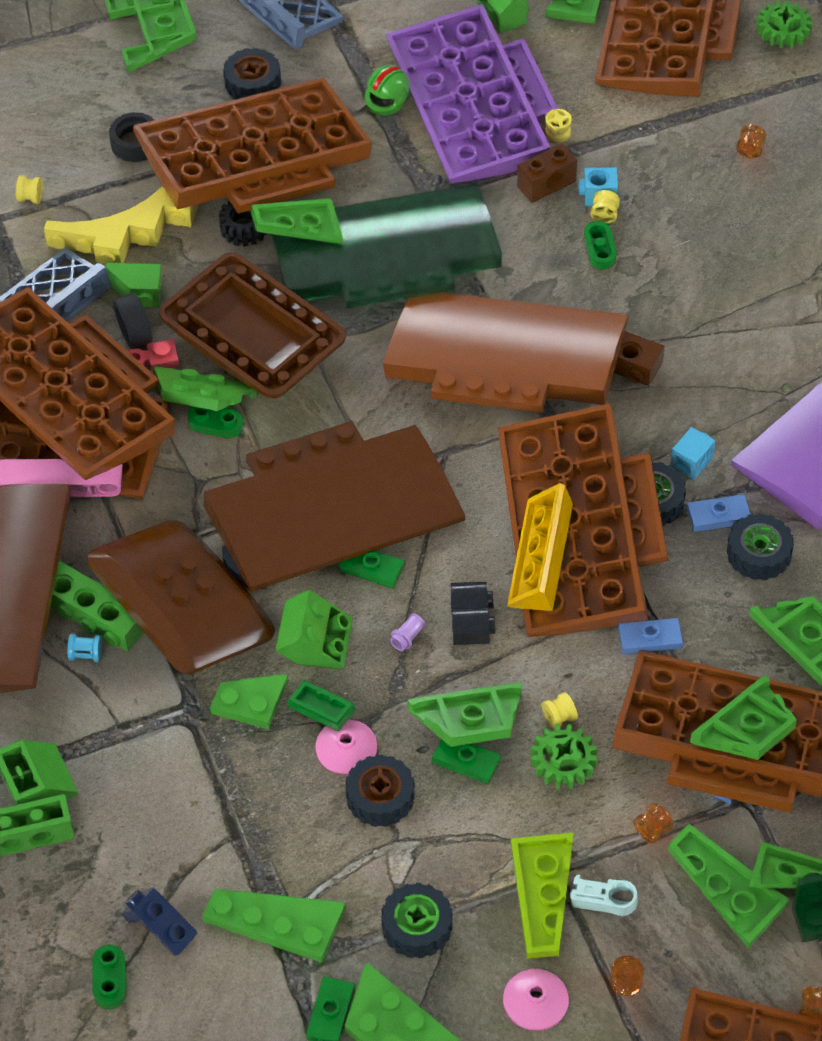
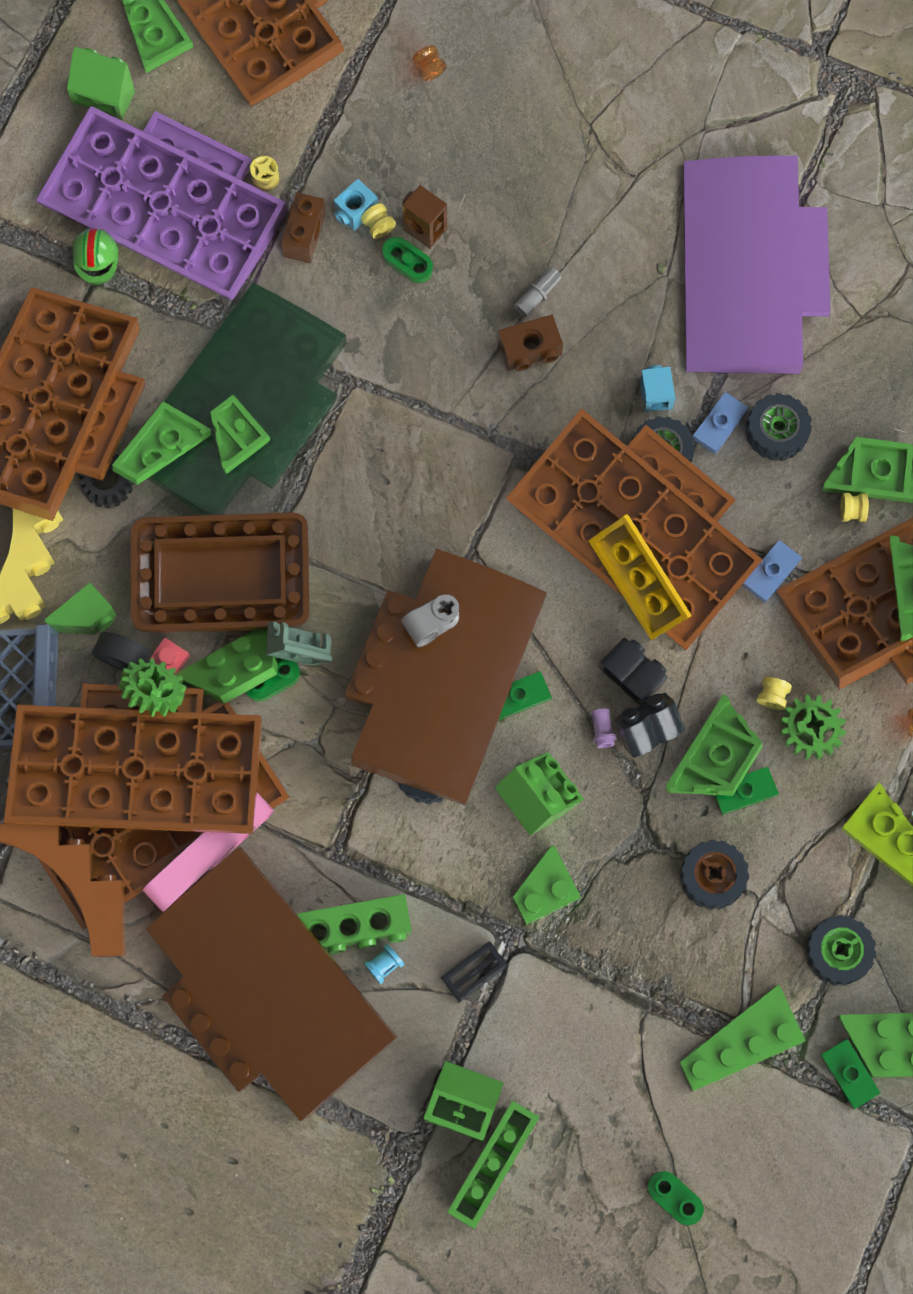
camera: 45 degrees left, 20 degrees up
reddish brown wedge [87,520,275,674] -> none
dark blue bracket [121,887,197,955] -> none
green plate [287,680,356,732] -> none
bright pink dish [316,719,377,775] -> none
dark orange slope [383,289,628,413] -> none
none -> bright green gear [118,658,186,717]
none -> bright green wing [210,395,270,474]
none -> sand green hinge [266,622,332,666]
none -> light grey piece [401,594,459,647]
none -> reddish brown brick [402,185,447,249]
none -> black tile [441,941,508,1003]
none -> light grey axle [513,268,561,318]
none -> black brick [614,692,685,758]
none -> light yellow wheel [840,493,869,522]

